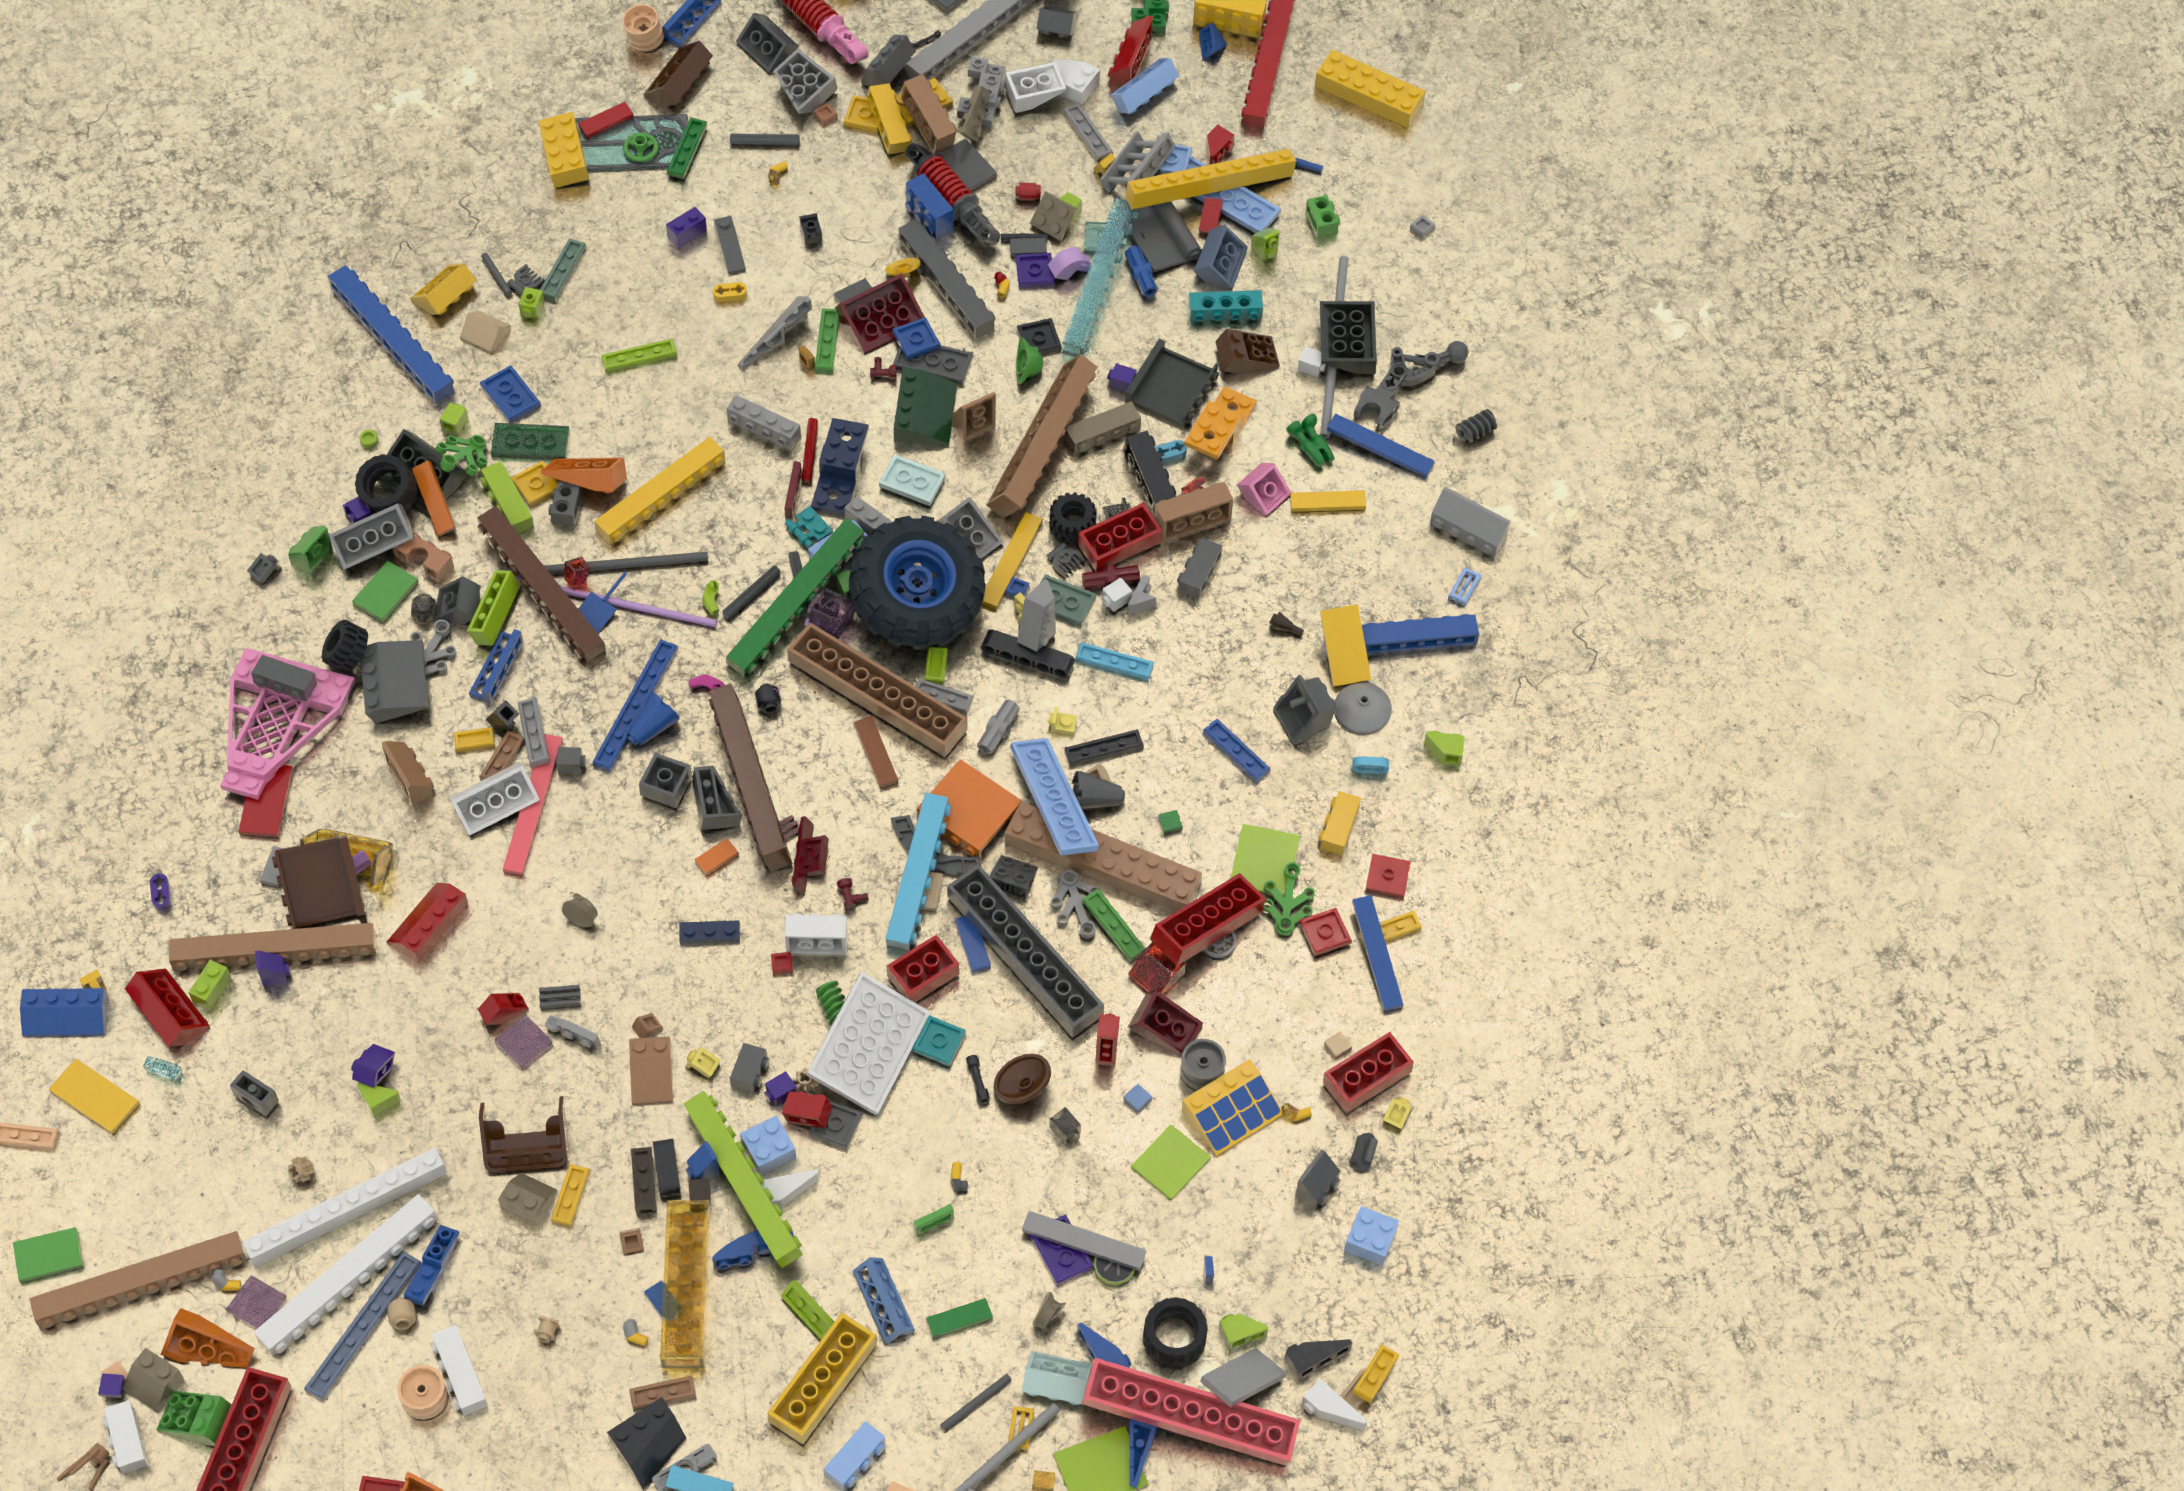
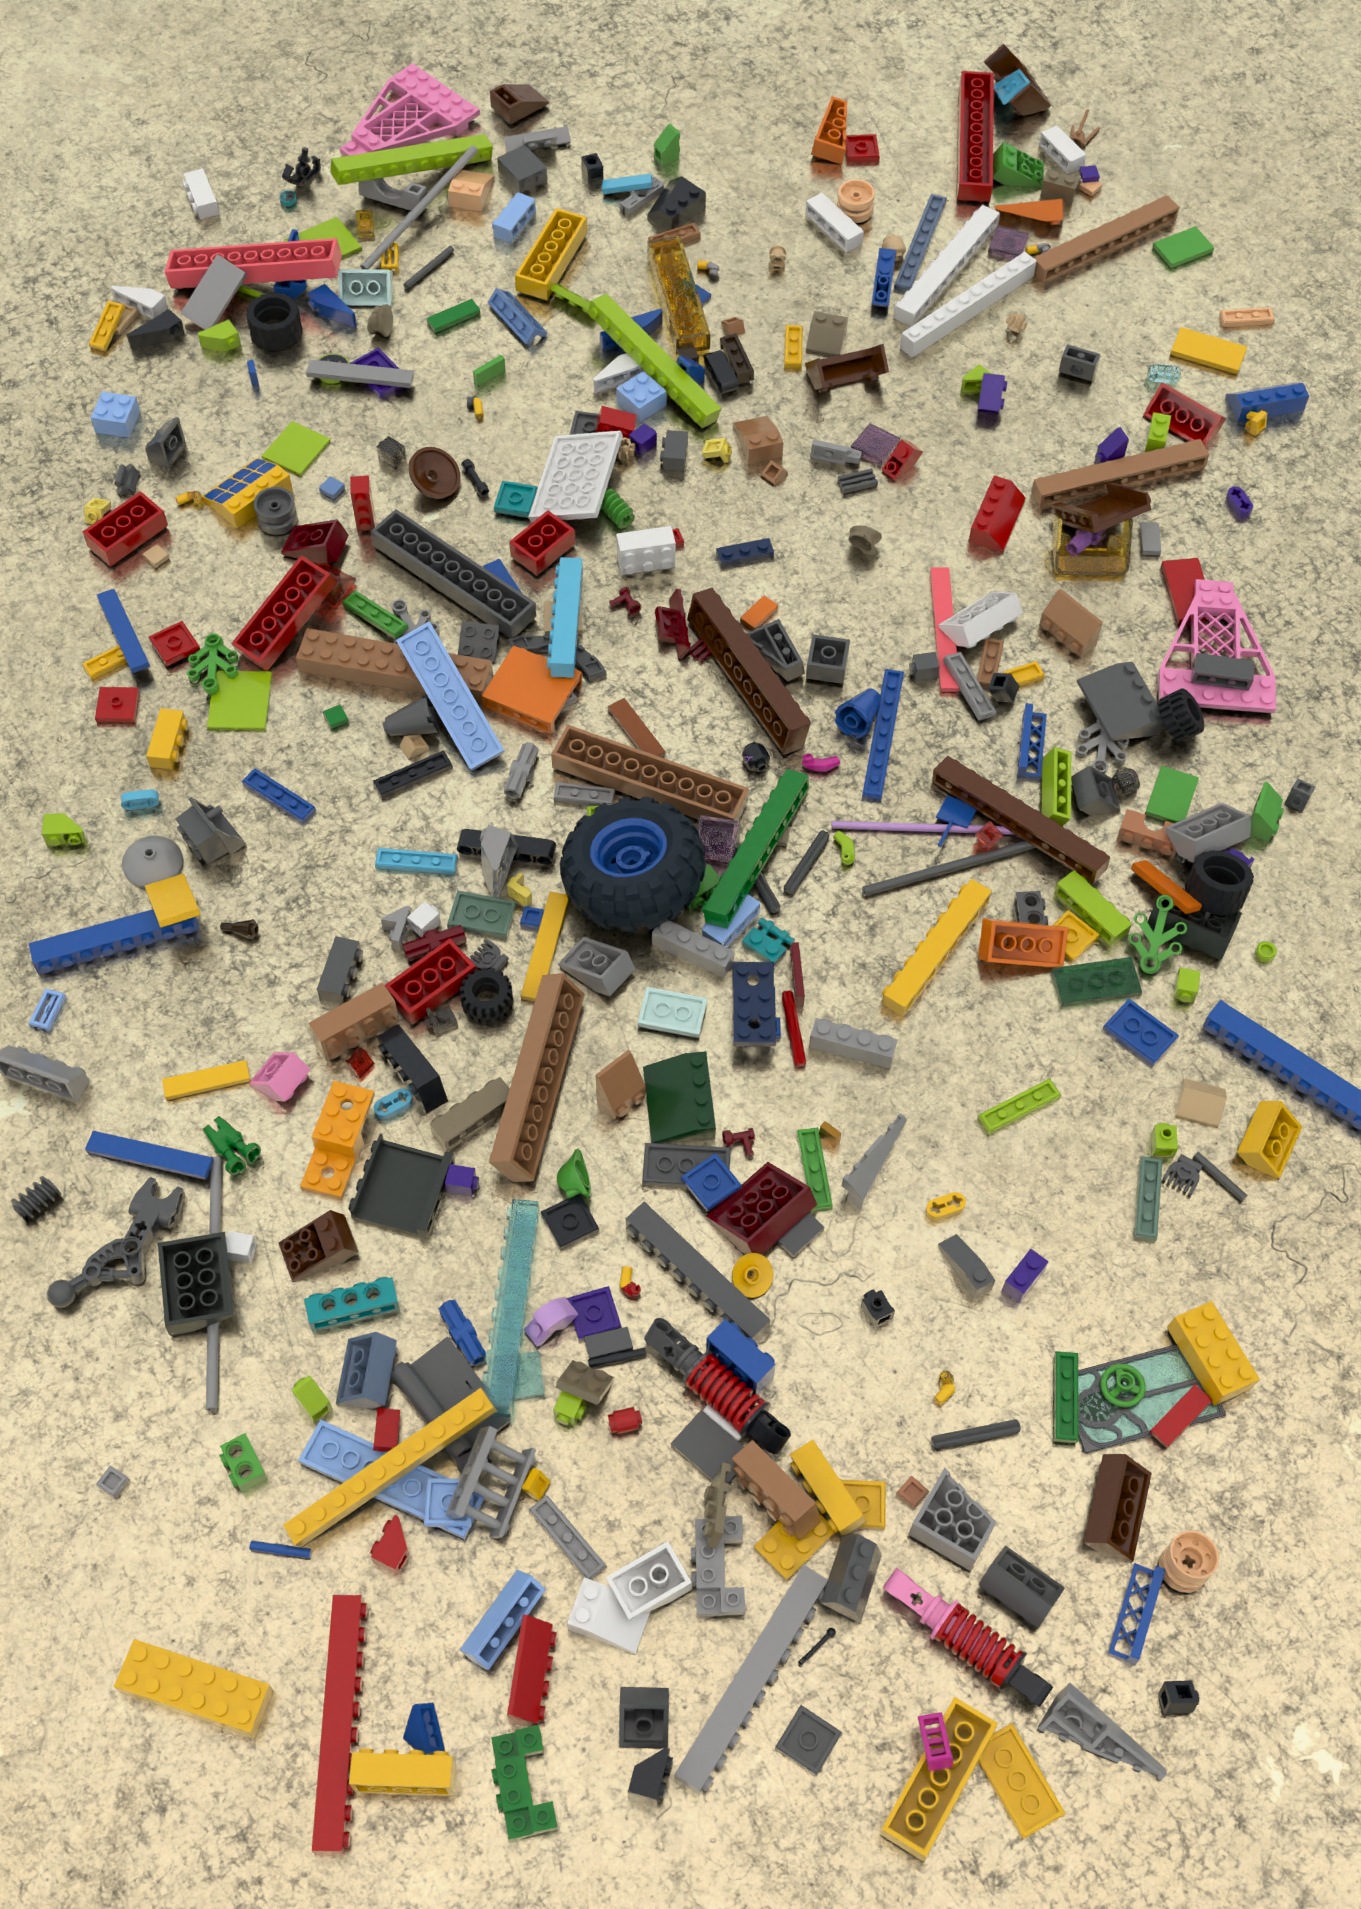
camera: 170 degrees right, 0 degrees up
light yellow bracket [1048,707,1077,736] -> none

